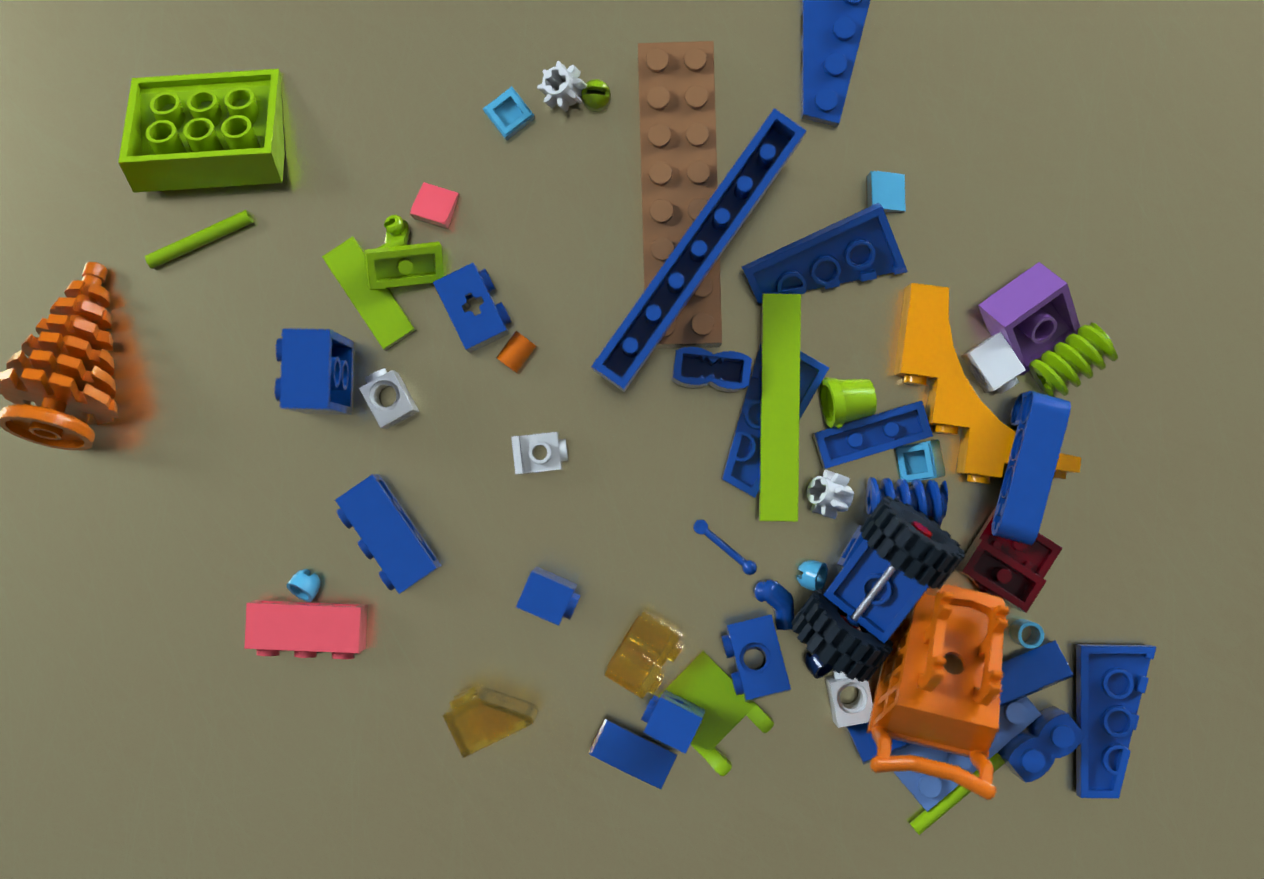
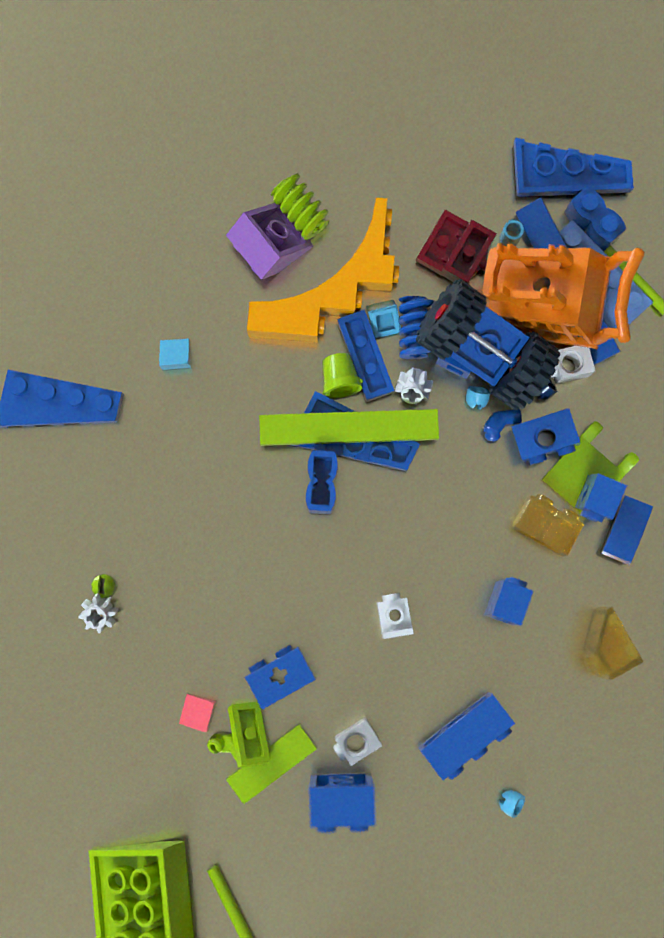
camera: 100 degrees left, 5 degrees down
coral brick [244,600,368,659] -> none
medium azure tile [483,87,535,141] -> none
orange hinge [496,331,537,373] -> none
blue brick [591,108,807,392] -> none
medium nougat brick [638,41,722,349] -> none
blue hinge [693,520,757,575] -> none
blue wing [742,203,908,303] -> none
white brick [961,332,1026,394] -> none
blue beam [991,391,1071,546] -> none

